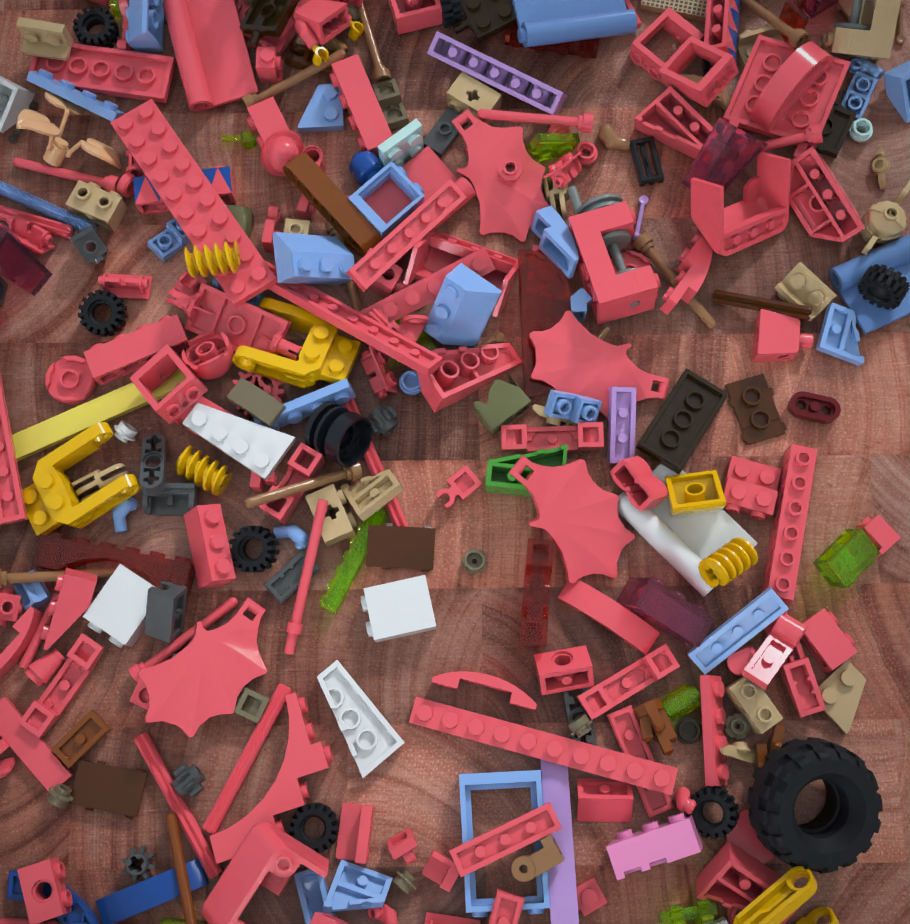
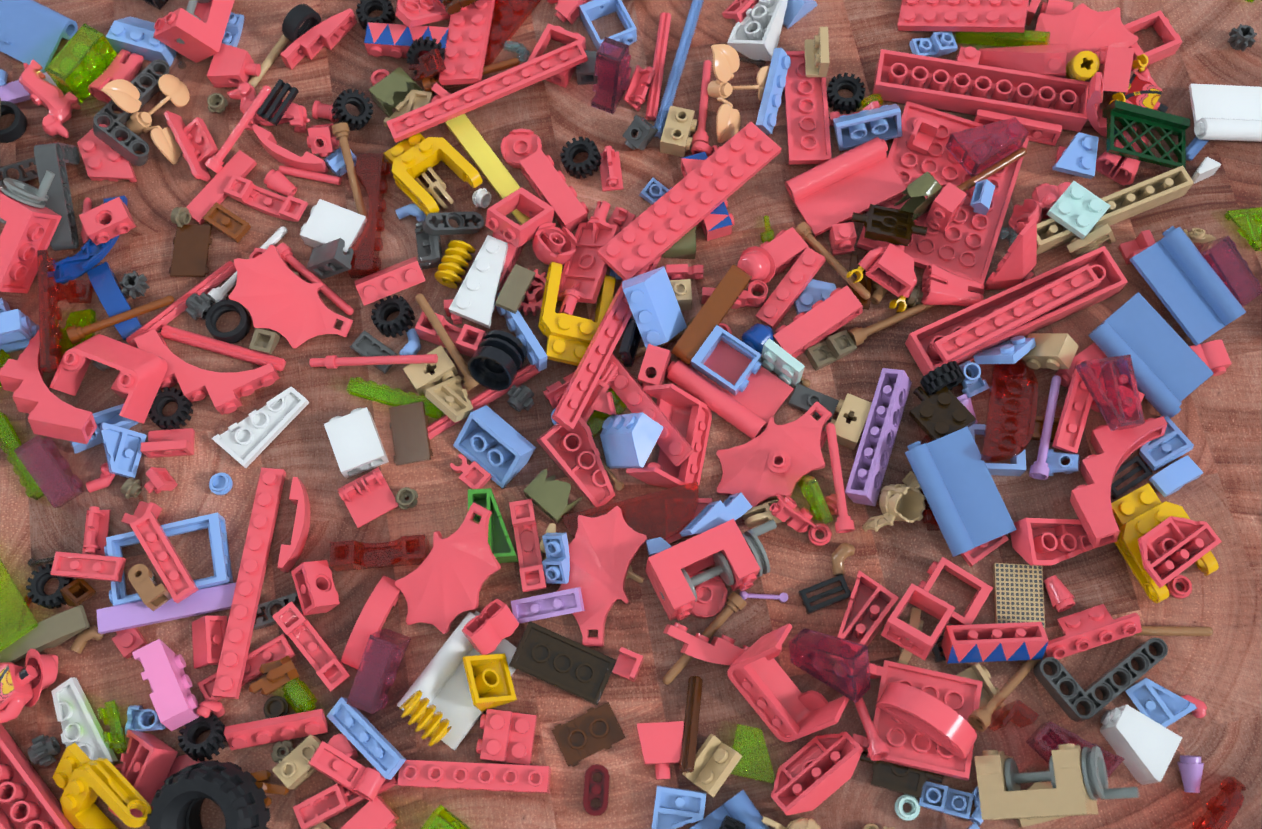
camera: 80 degrees right, 5 degrees down
coral slope [40,568,98,650] -> none
yellow piece [184,240,241,278] -> none
coral plate [347,178,467,292] -> none
dark tan plate [567,713,593,738] -> none
tan piece [720,742,756,763] -> none
none -> light blue plate [125,705,166,734]
none -> black tyre [205,299,251,344]
none -> white piece [207,226,287,303]
none -> light blue plate [209,473,233,495]
none -> coral hinge [338,467,399,528]
none -> light blue slope [453,405,536,489]
none -> coral panel [612,647,643,682]
none -> black tile [619,319,641,367]
none -> clear neon green wing [730,724,775,784]
none -> coral plate [755,247,826,329]
none -> tan helmet [862,471,926,532]

